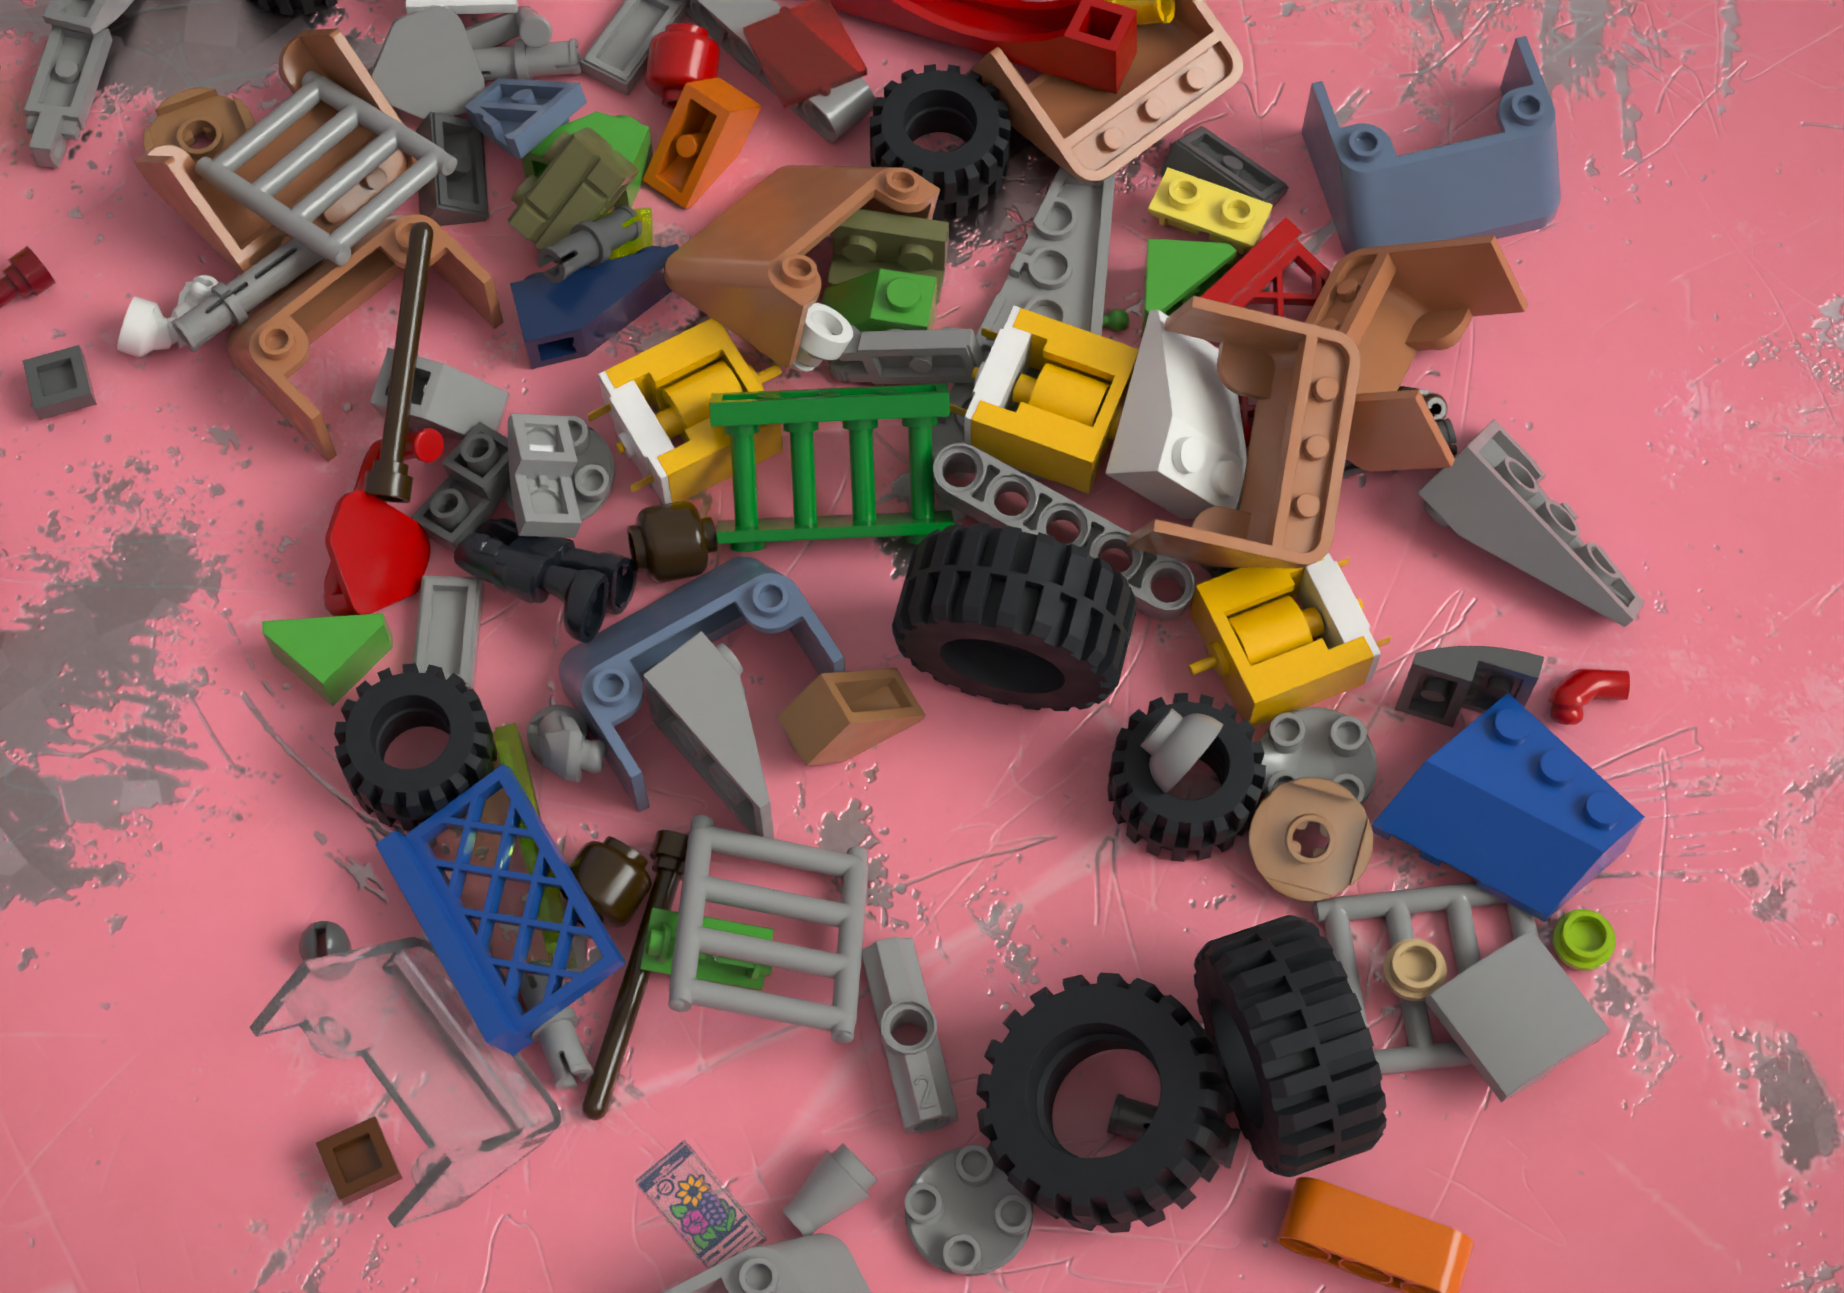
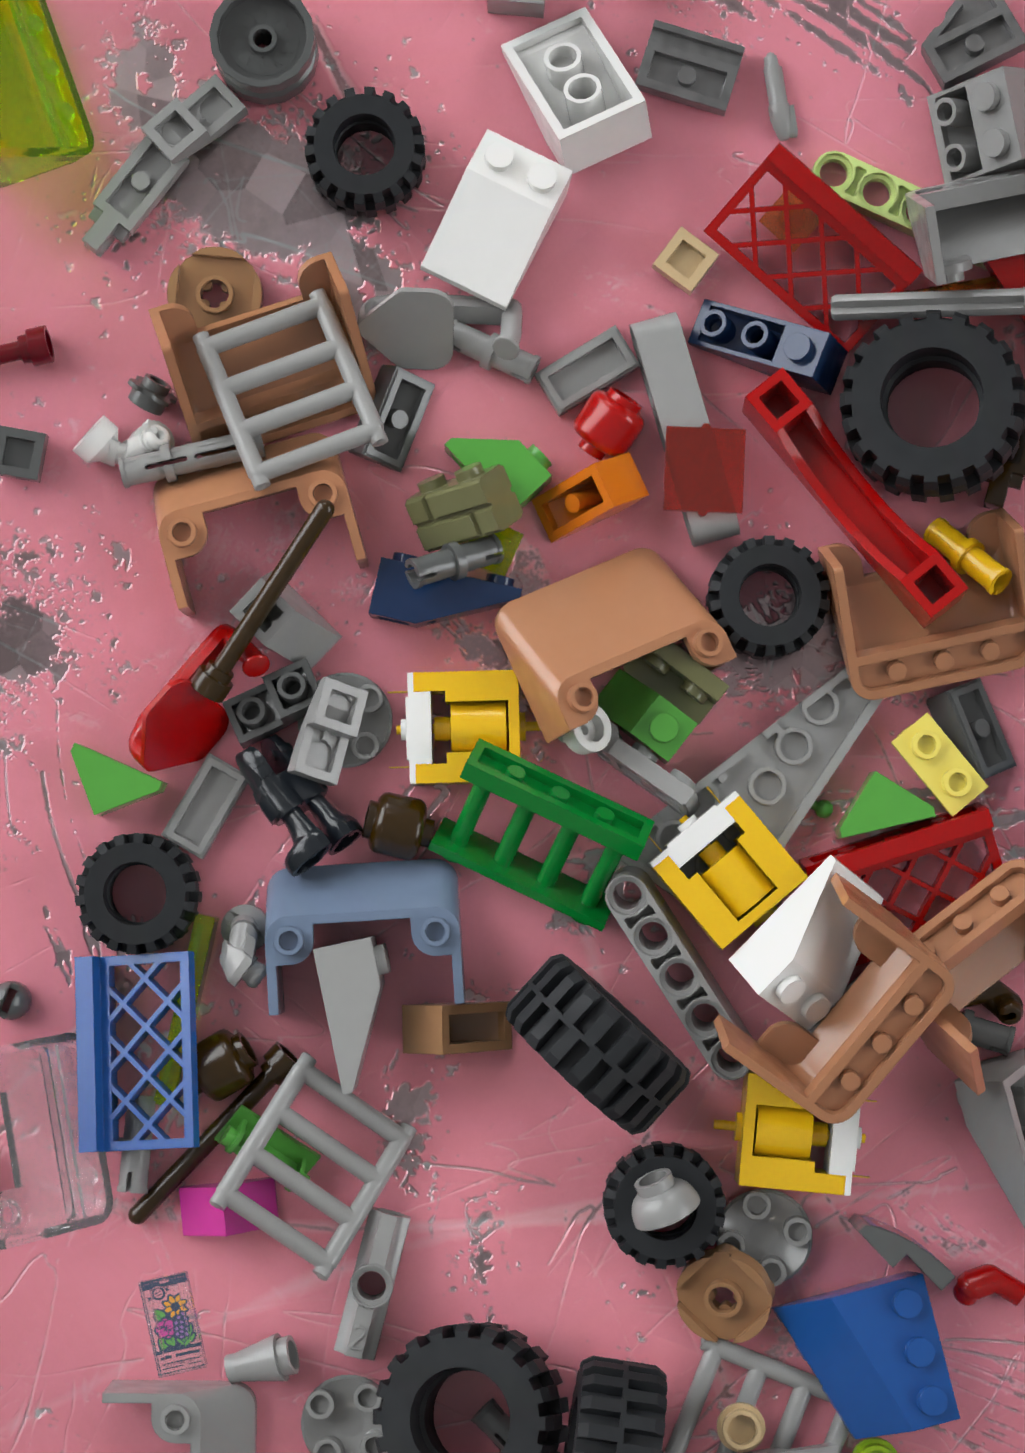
camera: 30 degrees right, 20 degrees up
sand blue wing [464,78,587,159] -> none
none -> dark grey plate [128,373,178,416]
none -> dark pink slope [179,1177,279,1236]

